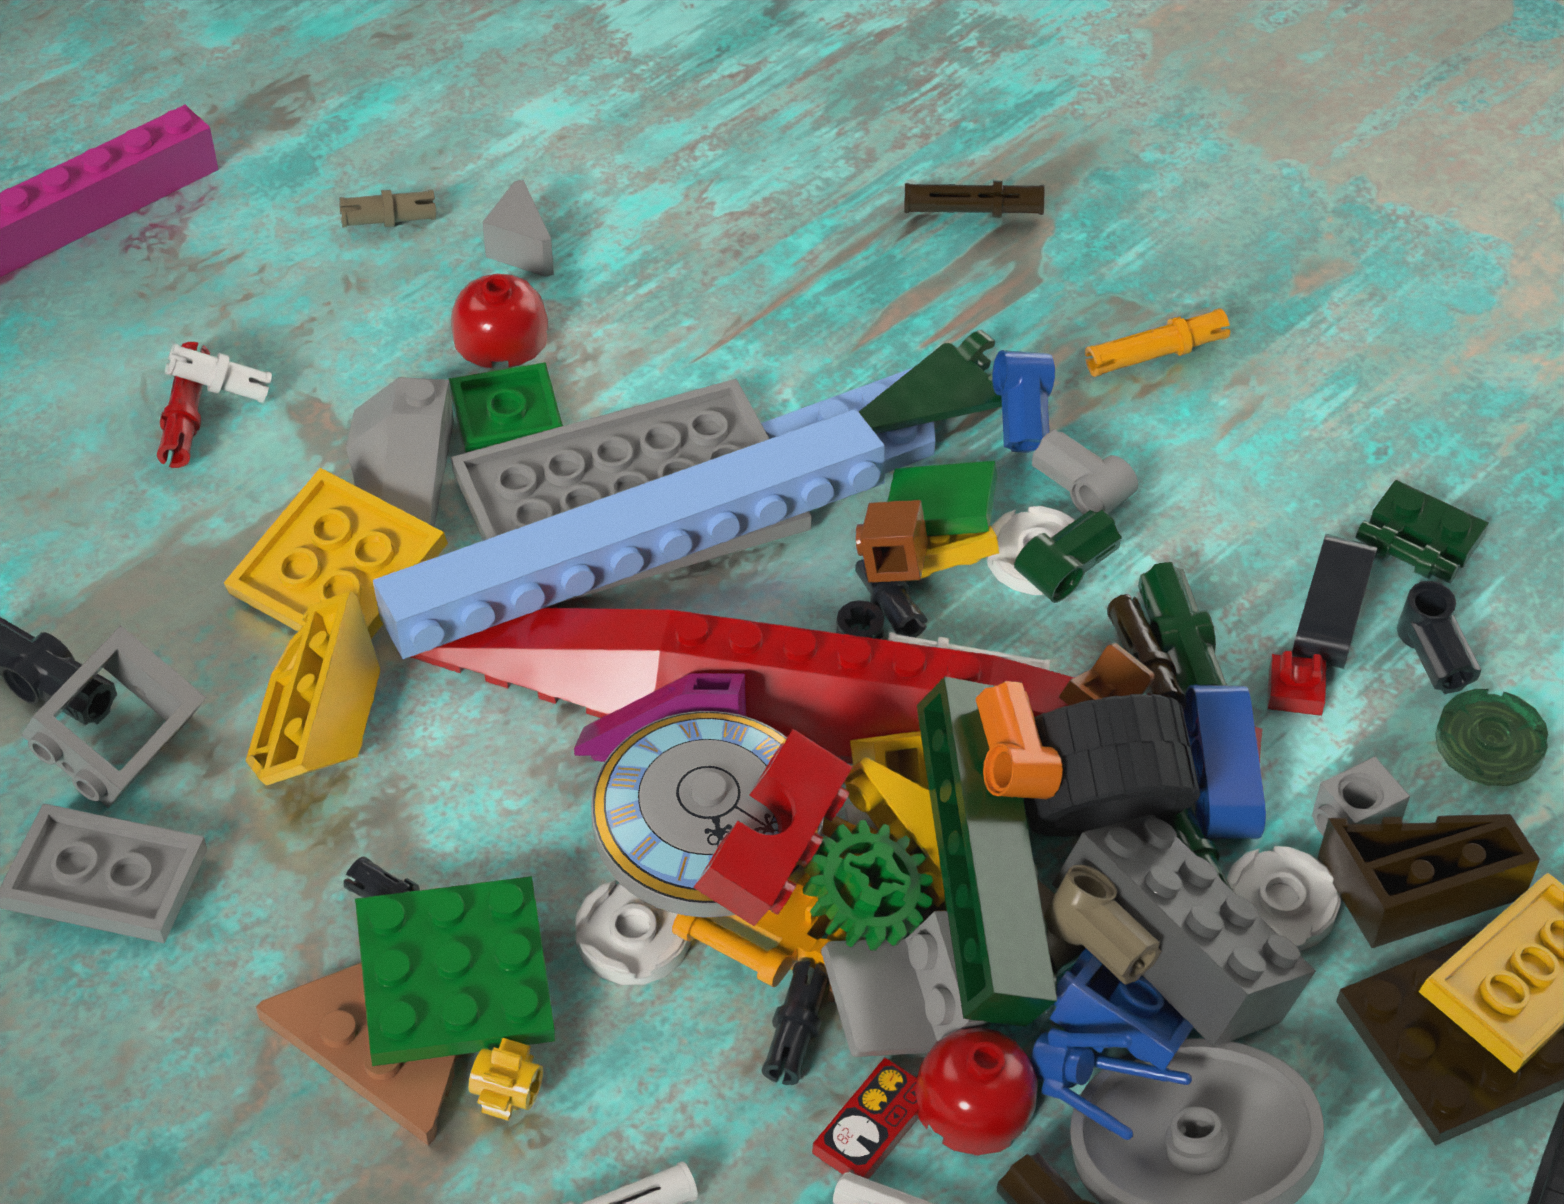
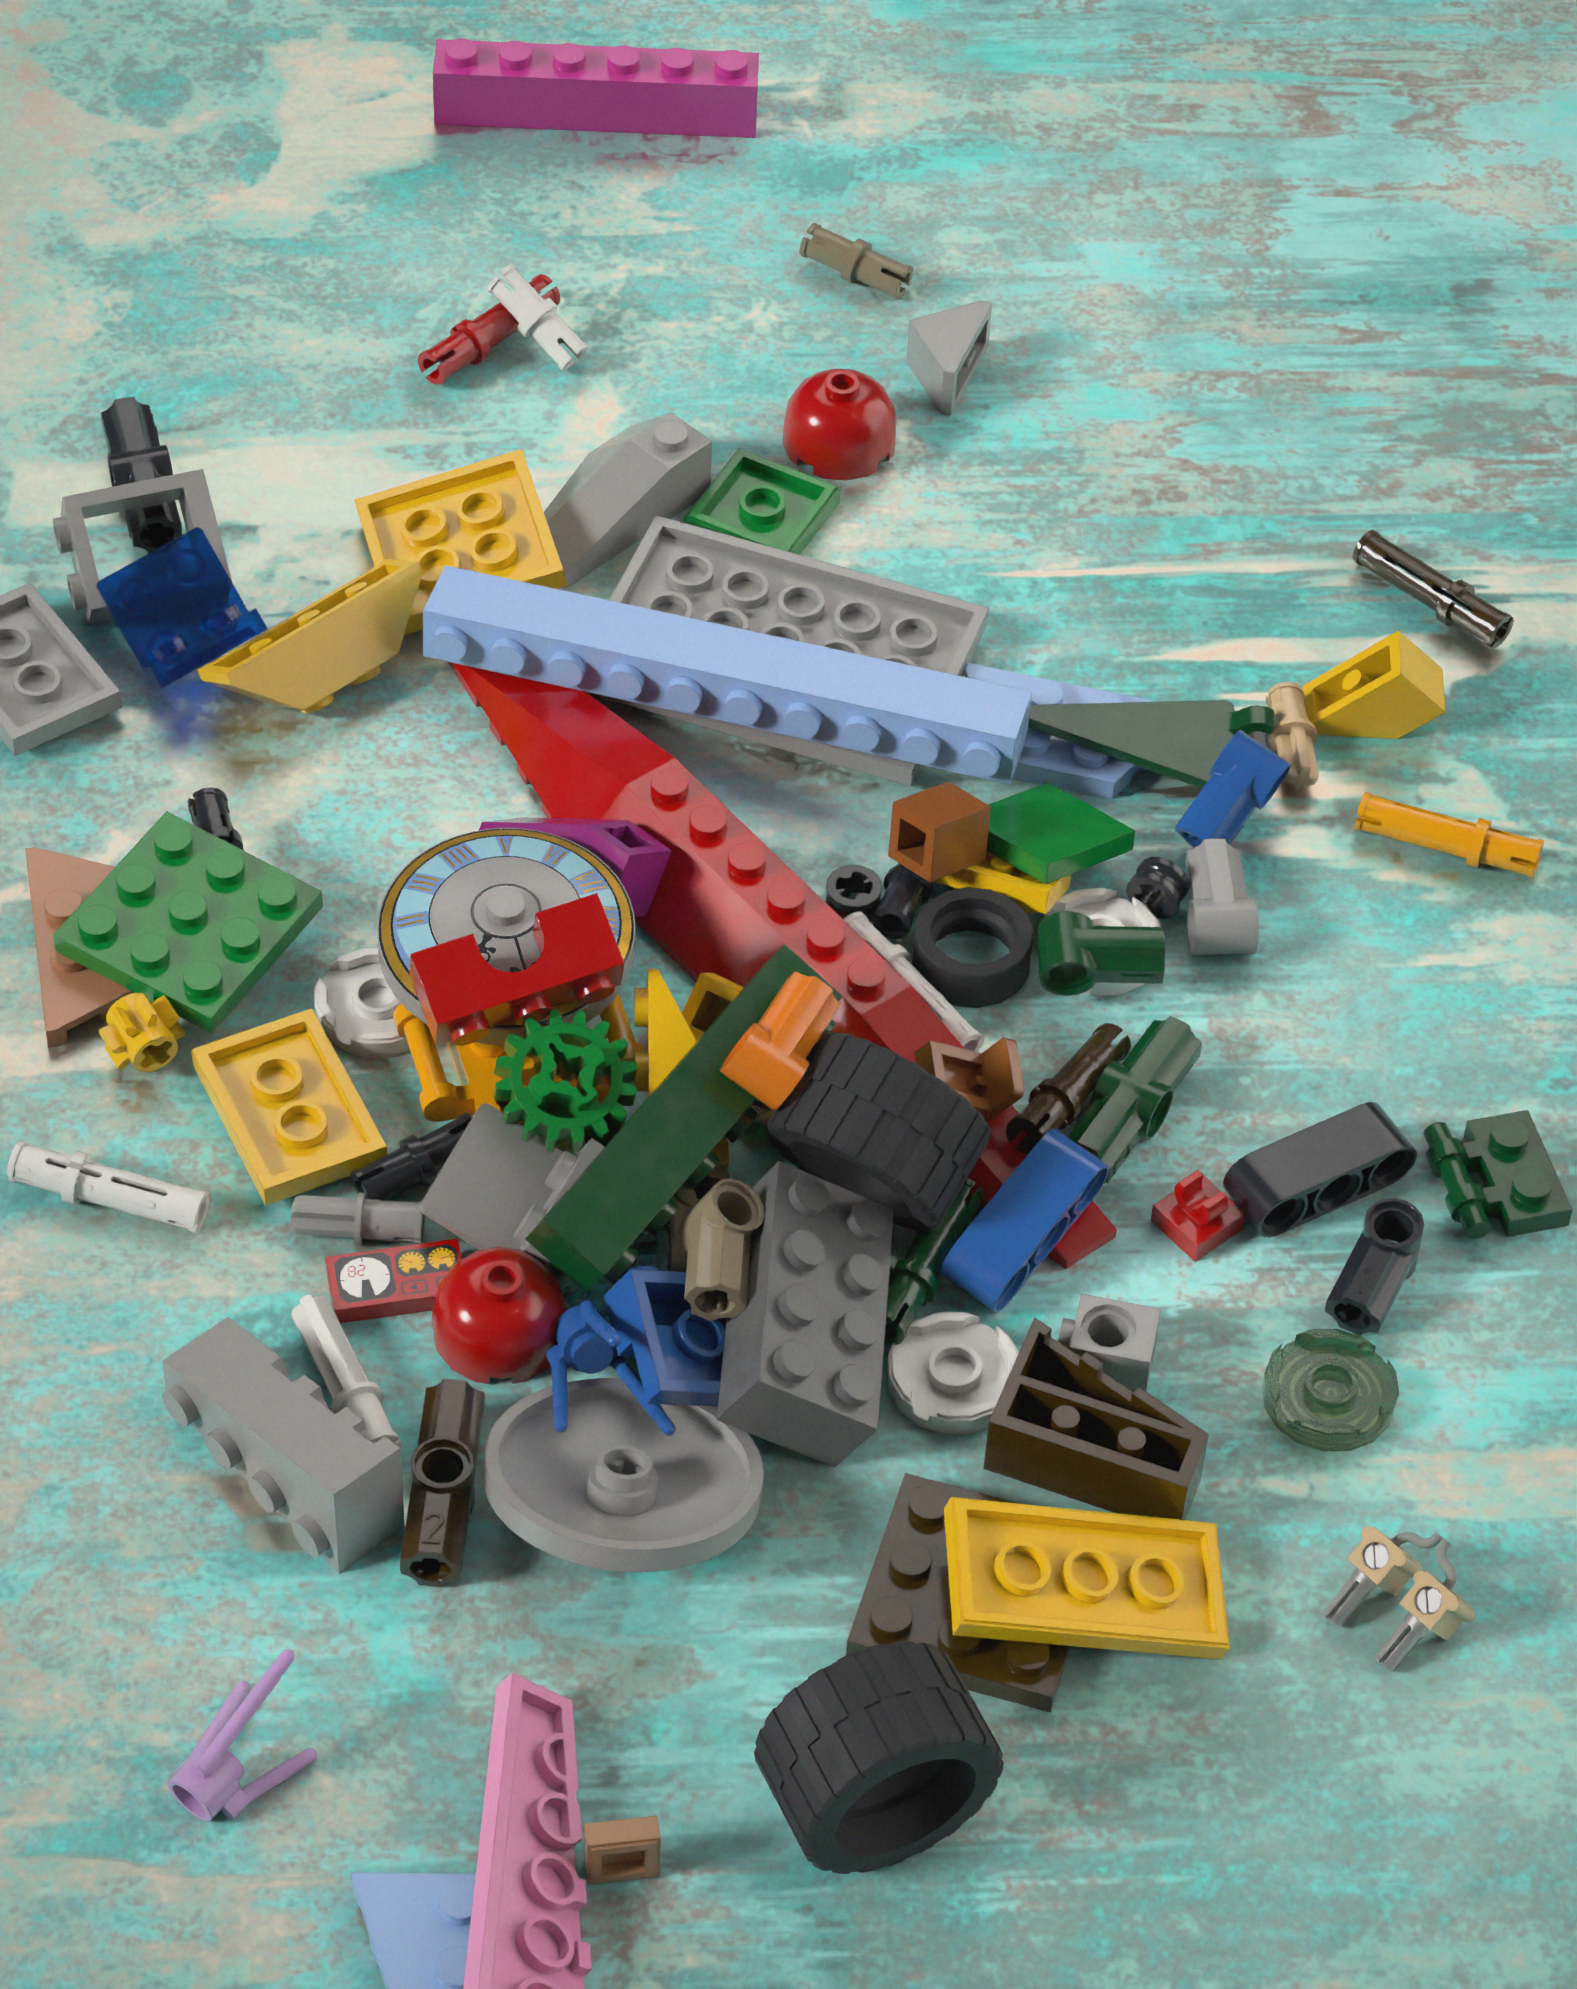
camera: 40 degrees right, 0 degrees up
none -> clear blue bracket [96,527,268,690]
none -> yellow plate [191,1008,387,1206]
none -> light grey axle [291,1192,425,1246]
none -> black tyre [912,887,1034,1008]
none -> black bush [1126,857,1190,919]
none -> tan axle [1265,682,1319,791]
none -> yellow slope [1303,630,1446,739]

